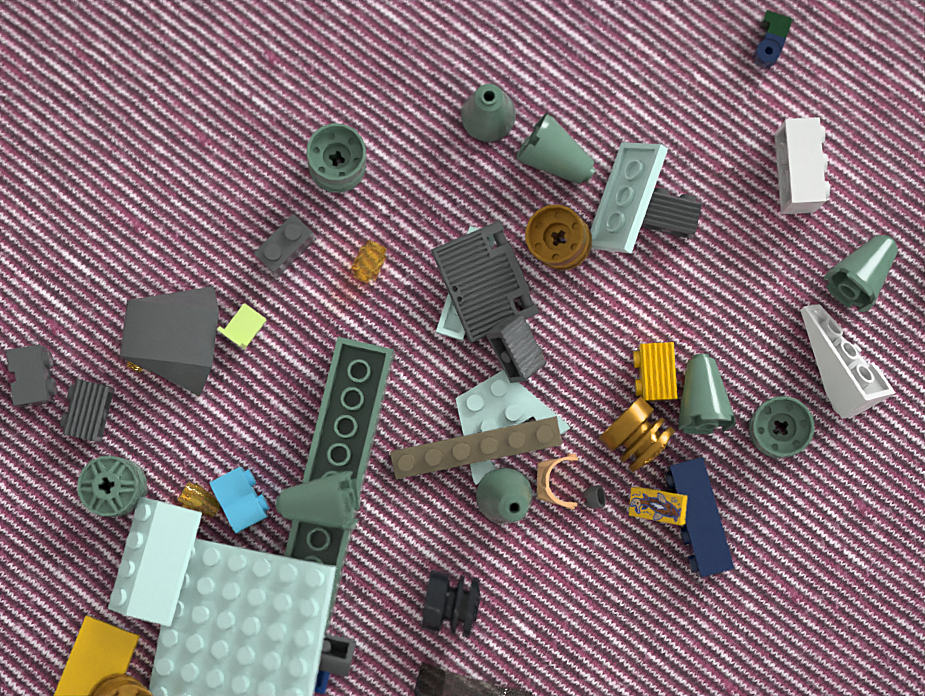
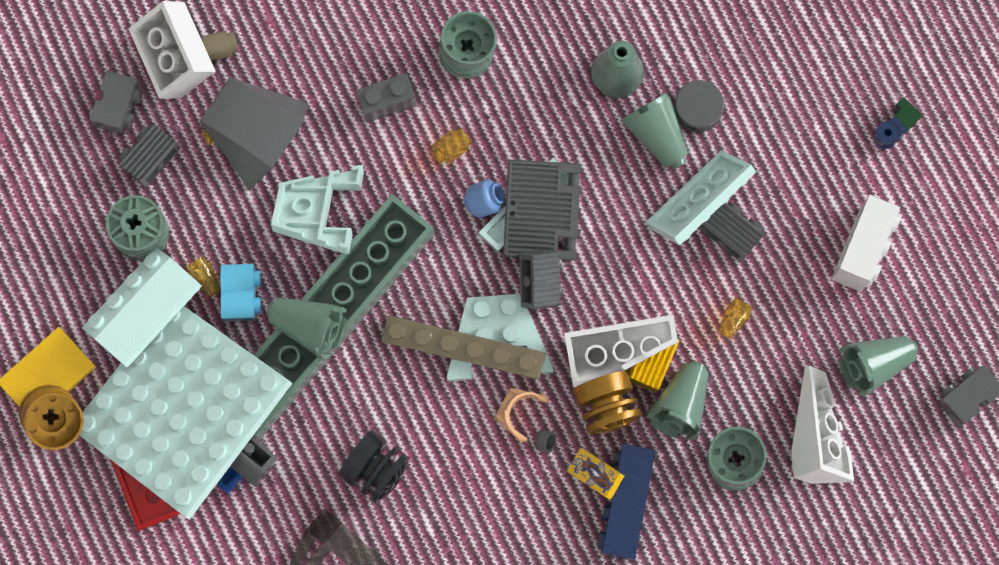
camera: 20 degrees right, 5 degrees down
yellowish green bracket [217,303,267,350] -> none
sand green cone [476,467,533,524] -> none
pearl gold wheel [525,204,592,271] -> none
none -> white brick [129,1,216,99]
none -> dark tan brick [202,30,239,62]
none -> light aqua wing [271,165,364,254]
none -> medium blue head [464,179,506,218]
none -> white wedge [564,315,678,388]
none -> dark grey head [673,80,724,133]
none -> clear yellow cone [718,297,754,340]

